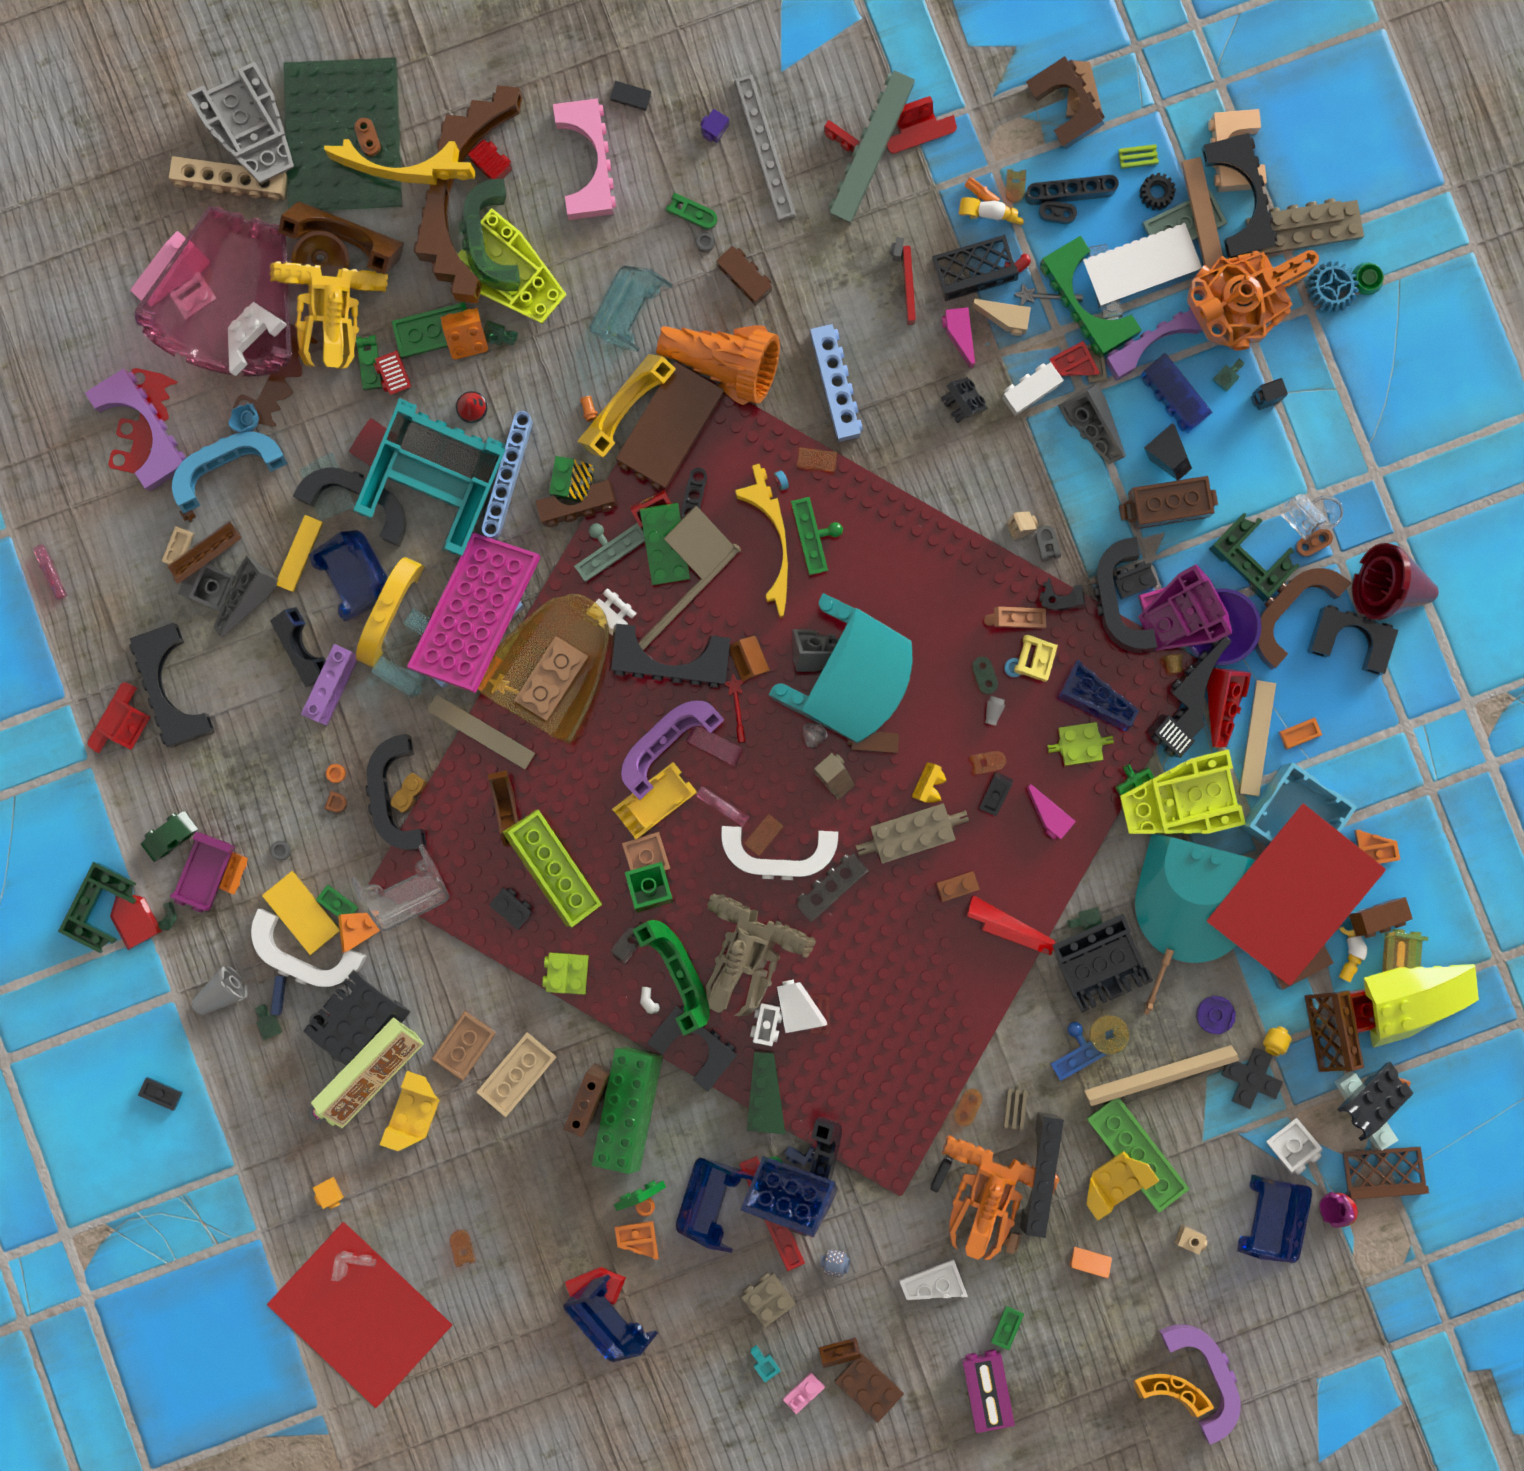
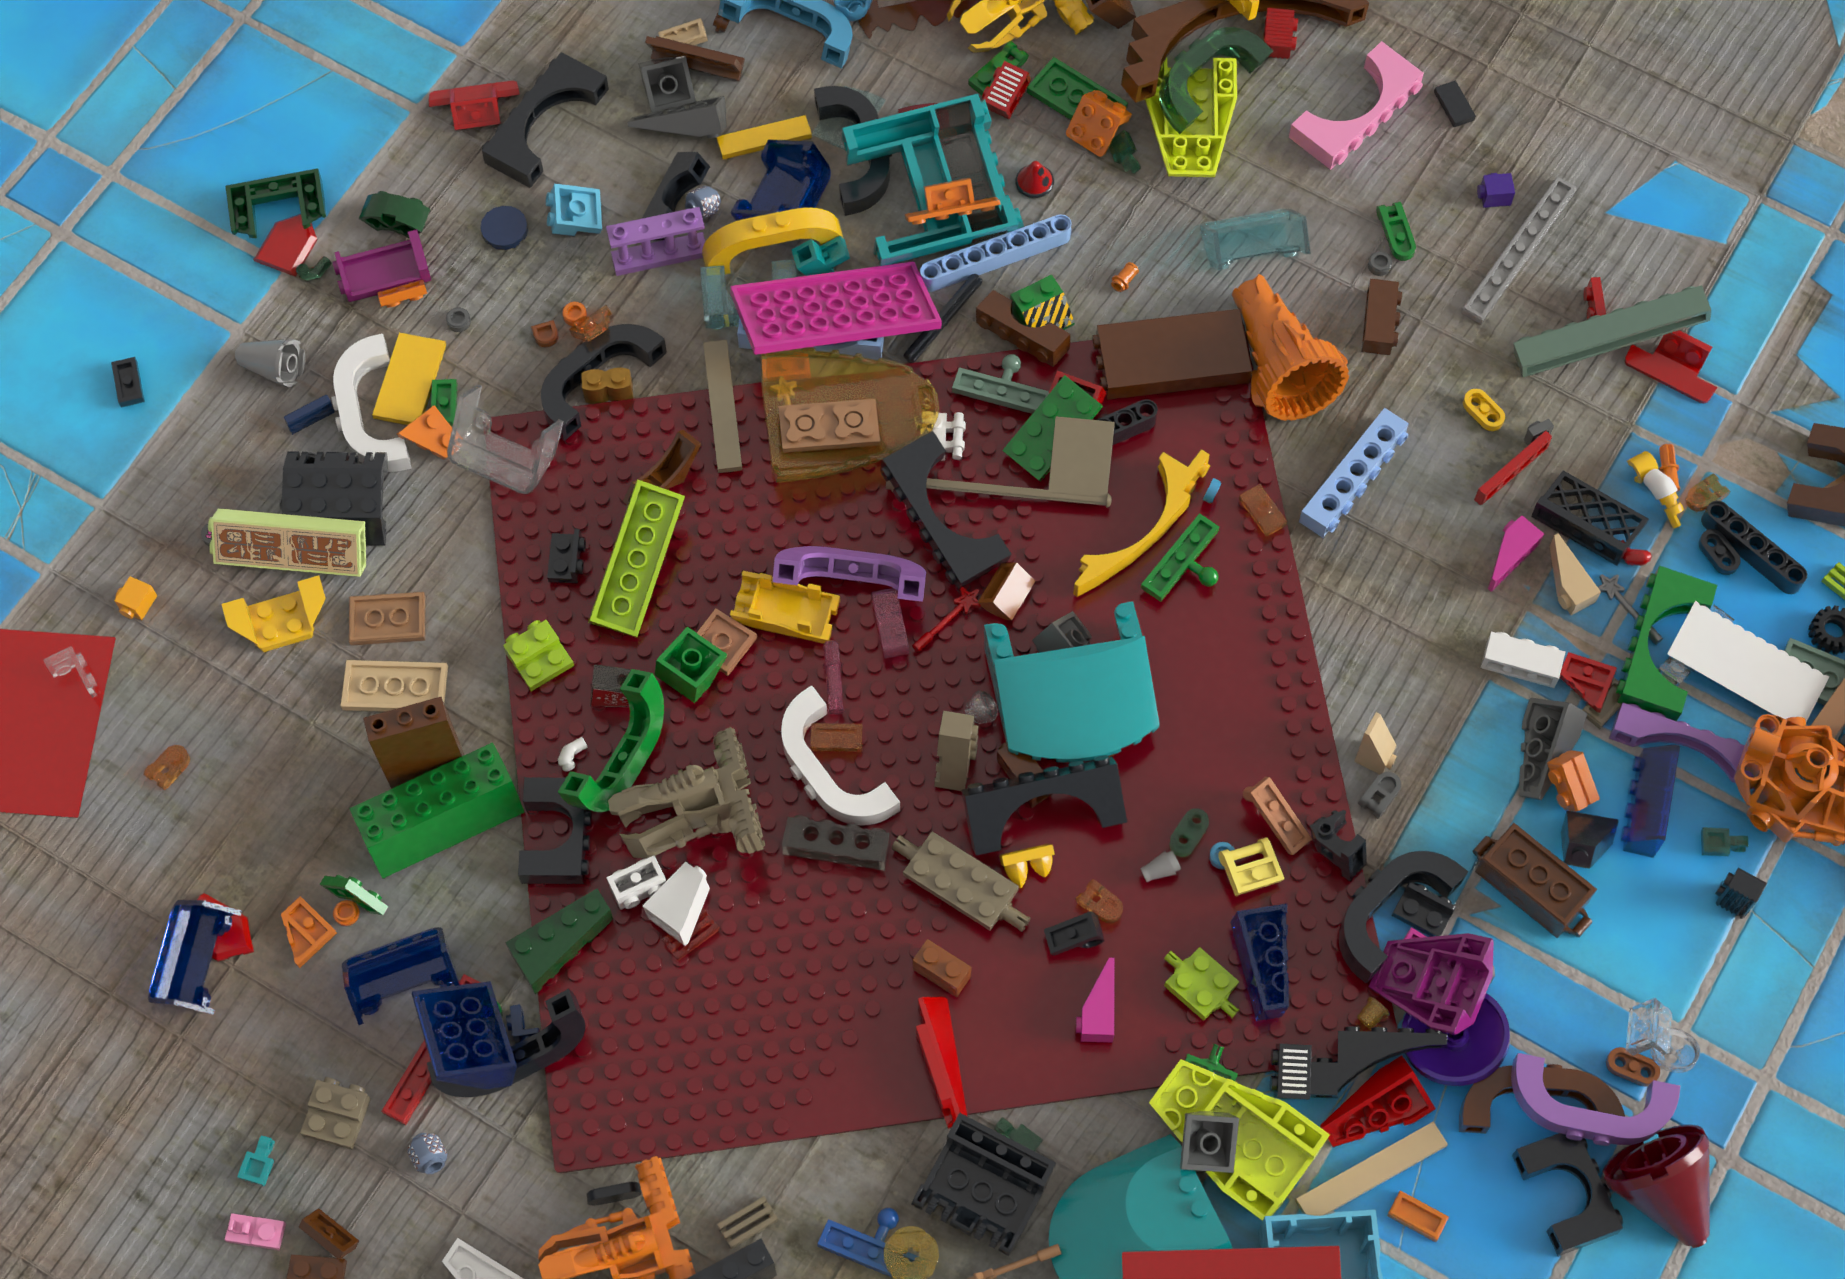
camera: 55 degrees right, 20 degrees down
clear green plate [255,1004,283,1040] -> none
yellow arch [577,354,676,458] -> none
black plate [941,377,988,423] -> none
clear orange plate [954,1088,982,1126] -> none
dark green wedge [1209,513,1299,602] -> none
none -> dark blue tile [480,206,528,250]
none -> medium azure plate [546,183,602,236]
none -> clear orange wing [569,305,612,342]
none -> sand blue head [685,185,721,219]
none -> teal brick [791,236,850,276]
none -> black axle [903,274,983,363]
none -> orange bracket [905,178,1000,225]
none -> black arch [961,756,1127,855]
none -> dark grey slope [1180,1111,1239,1173]
none -> yellow plate [1463,389,1505,431]
none -> medium lavender arch [1511,1053,1680,1146]
none -> orange brick [1547,750,1600,812]

